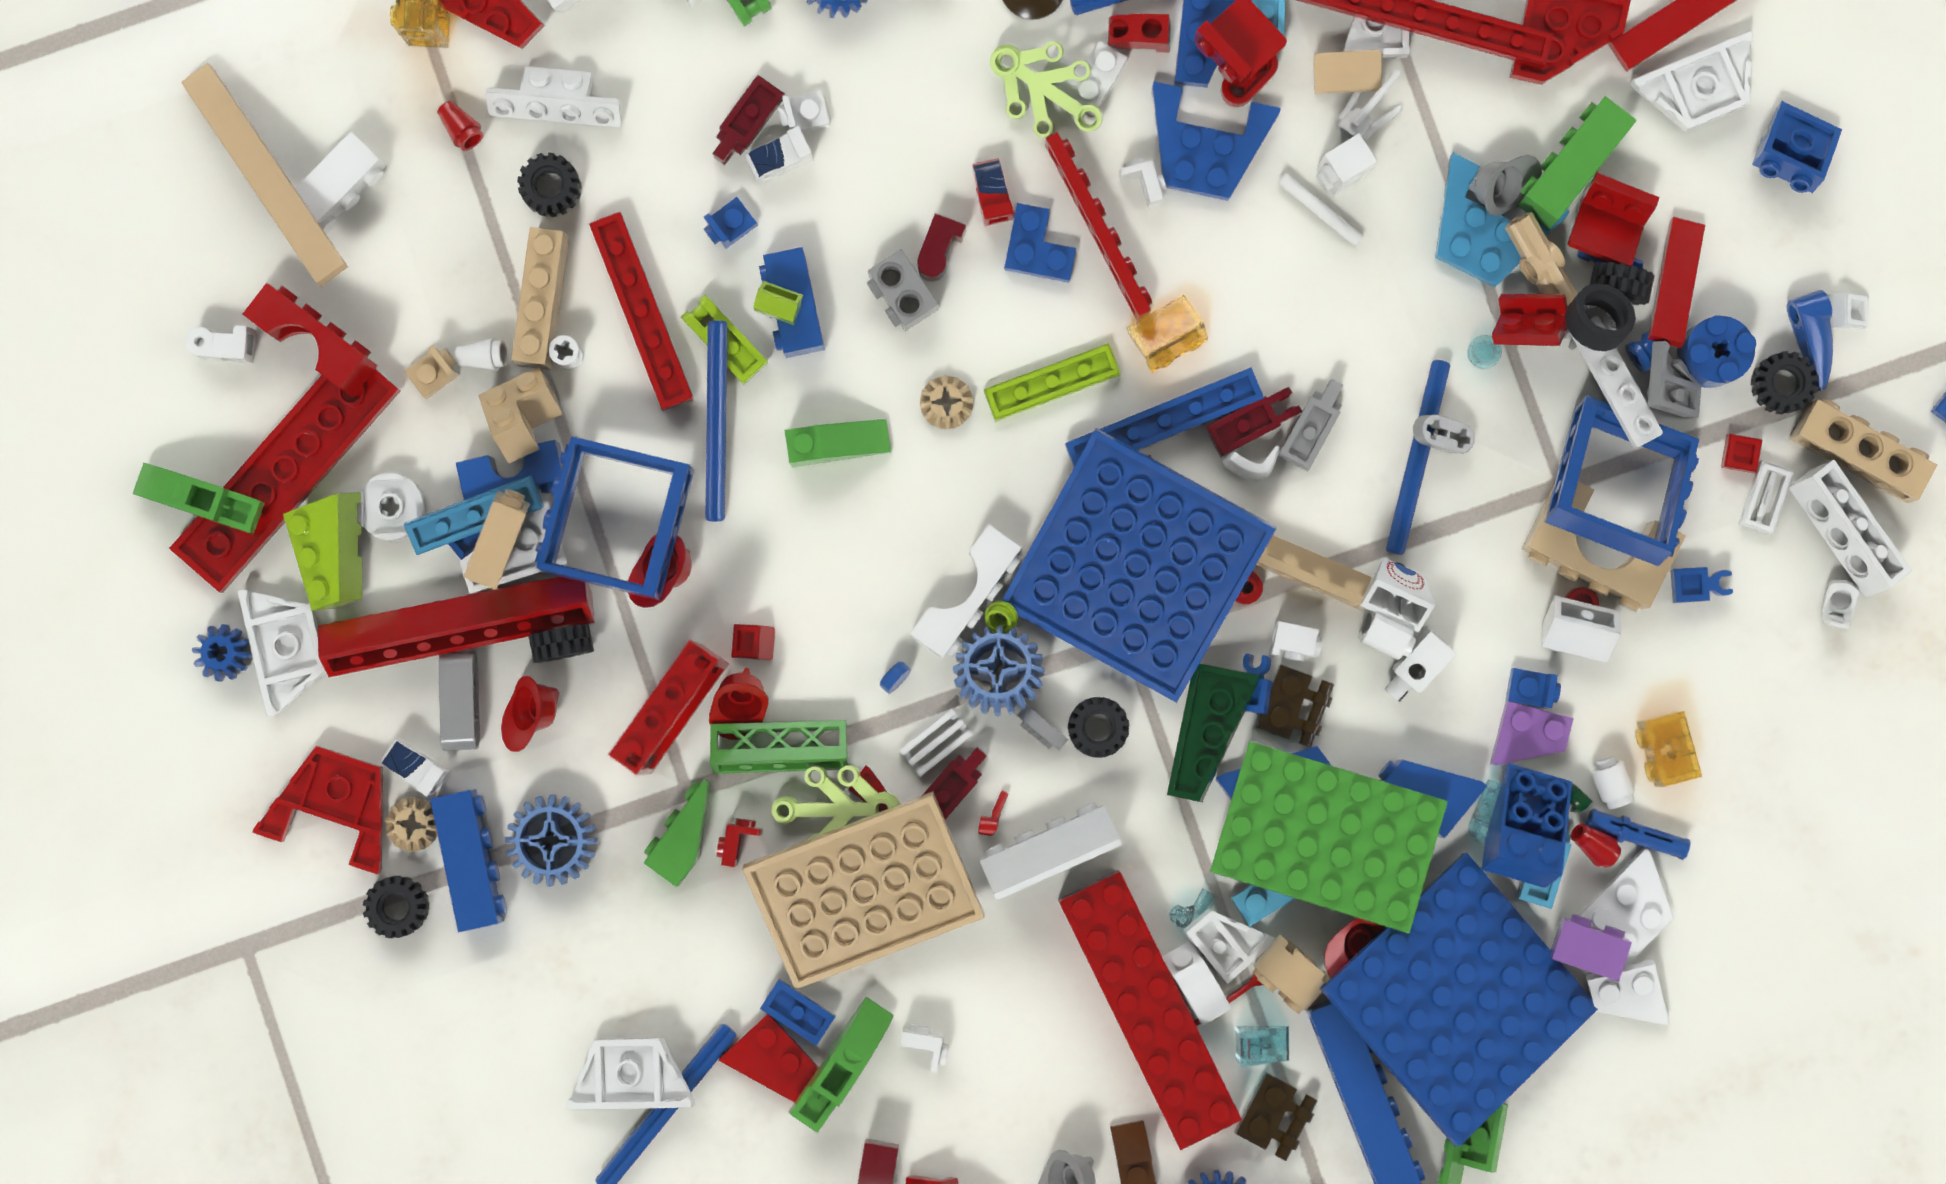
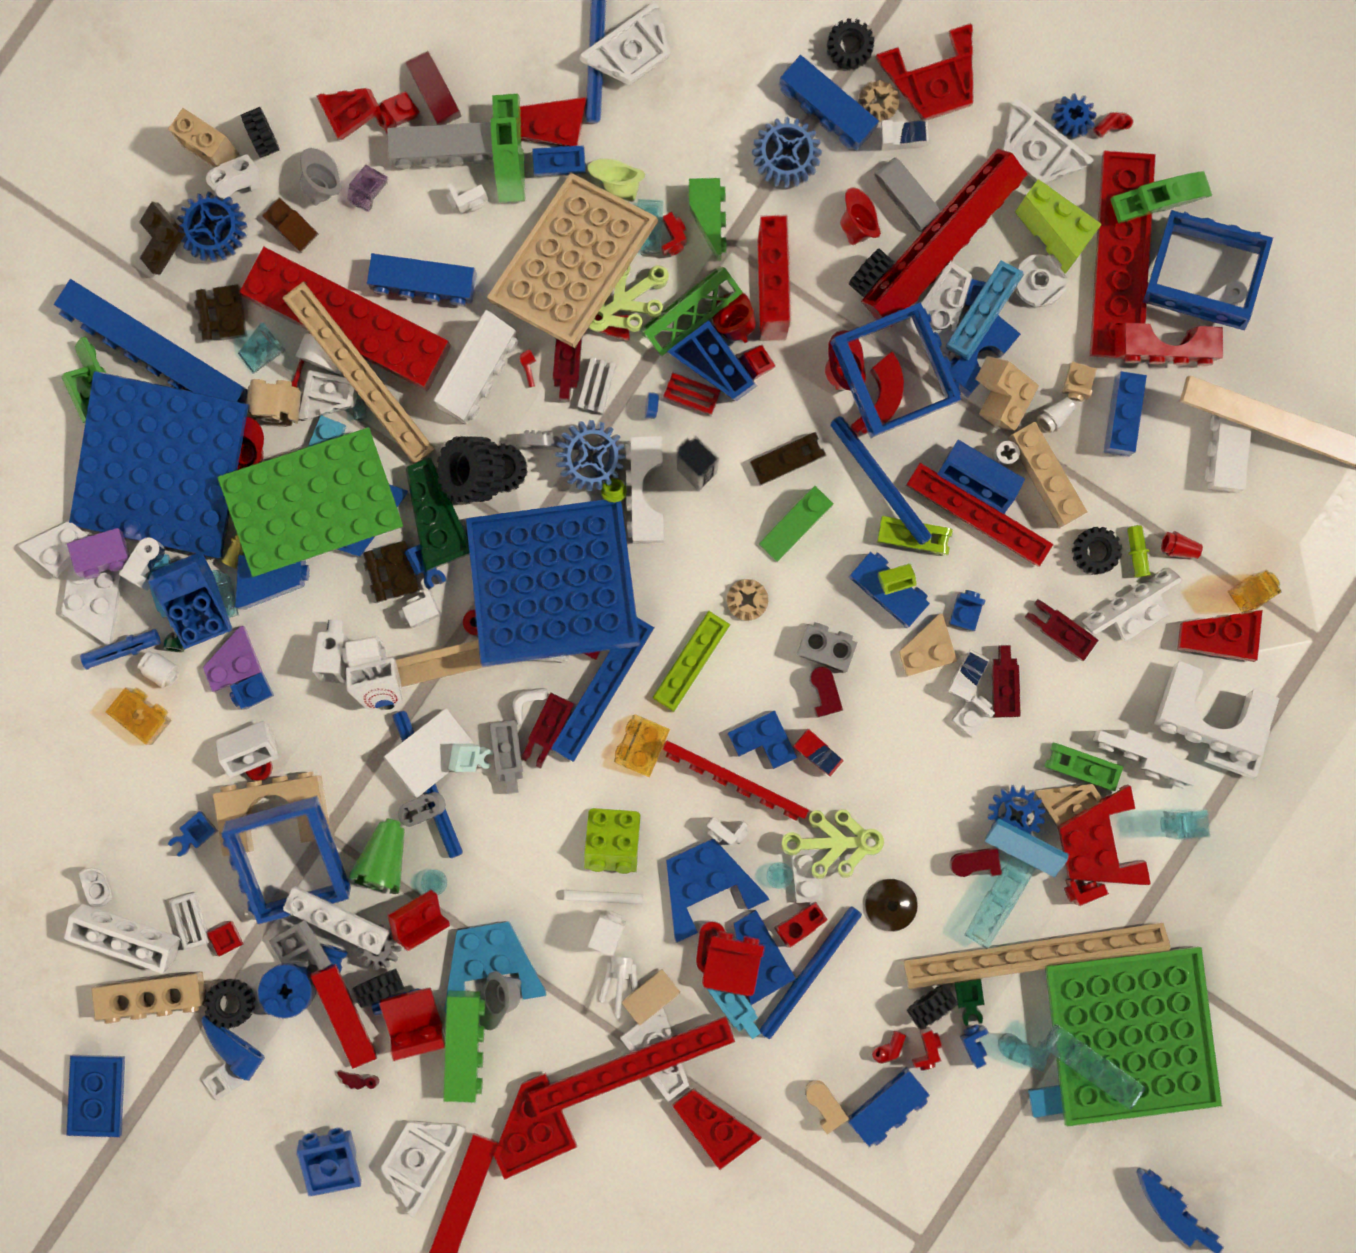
camera: 145 degrees right, 0 degrees up
tan window [463,489,530,590] -> none
tan piece [1504,212,1577,306] -> none
black tyre [1565,284,1636,352] -> none
red cone [1571,823,1621,868] -> none
none -> white leg [119,538,165,590]
none -> light yellow pin [221,534,244,569]
none -> tan tile [283,282,435,464]
none -> dark red piece [337,1070,380,1090]
none -> clear purple bracket [347,164,388,212]
none -> bright green cone [348,818,405,894]
none -> blue brick [367,253,477,306]
none -> white tile [383,709,474,798]
none -> light grey brick [387,122,493,169]
none -> black tyre [436,436,505,502]
none -> light aqua plate [449,743,493,772]
none -> lime bracket [584,808,640,874]
none -> yellowish green piece [588,159,645,202]
none -> clear light blue plate [637,199,664,254]
none -> red tile [663,372,721,416]
none -> blue wedge [667,321,757,401]
none -> black brick [677,436,719,491]
none -> dark brown plate [750,432,827,486]
none -> clear light blue plate [767,862,793,889]
none -> red arch [850,352,904,435]
none -> tan wing [899,614,957,677]
none -> blue brick [937,439,1025,514]
none -> dark red hinge [1025,599,1099,662]
none -> red arm [1093,112,1133,138]
none -> blue brick [1104,371,1147,456]
none -> lime axle [1127,525,1151,578]
none -> blue window [1143,210,1273,331]

